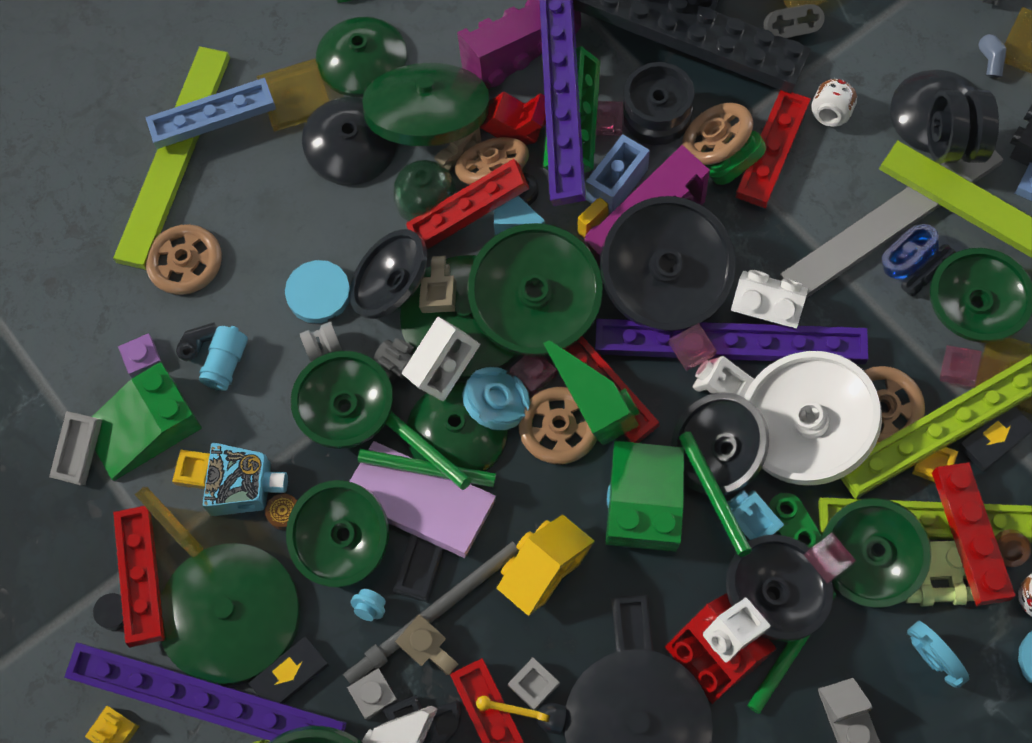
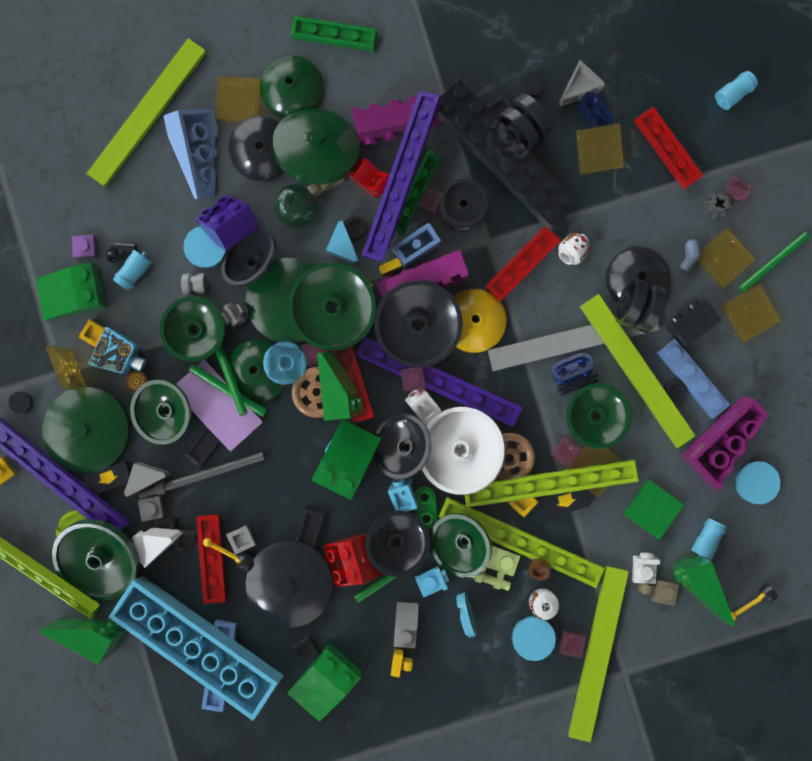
camera: 15 degrees right, 20 degrees up
light grey tile [49,411,102,485] -> none
red plate [113,505,165,648] -> none
medium blue plate [145,78,276,149] -> none
medium nougat plate [145,224,222,295] -> none
medium azure plate [350,589,386,621] -> none
dark tan plate [394,614,458,675] -> none
white brick [402,316,480,402] -> none
red plate [406,159,529,249] -> none
dark tan plate [419,256,457,313] -> none
medium nougat plate [455,137,529,185] -> none
yellow brick [497,514,595,616] -> none
green bar [679,432,752,557] -> none
medium nougat plate [682,103,753,165] -> none
white bracket [703,597,771,662] -> none
green plate [706,131,766,185] -> none
white brick [731,270,808,329] -> none
dark grey beam [764,4,824,38] -> none
clear pink plate [804,533,856,583] -> none
red plate [932,462,1015,606] -> none
none -> light grey slope [124,462,171,497]
none -> light blue wedge [164,108,218,199]
none -> dark purple slope [195,195,260,251]
none -> medium azure bracket [415,566,450,597]
none -> yellow dish [454,289,506,353]

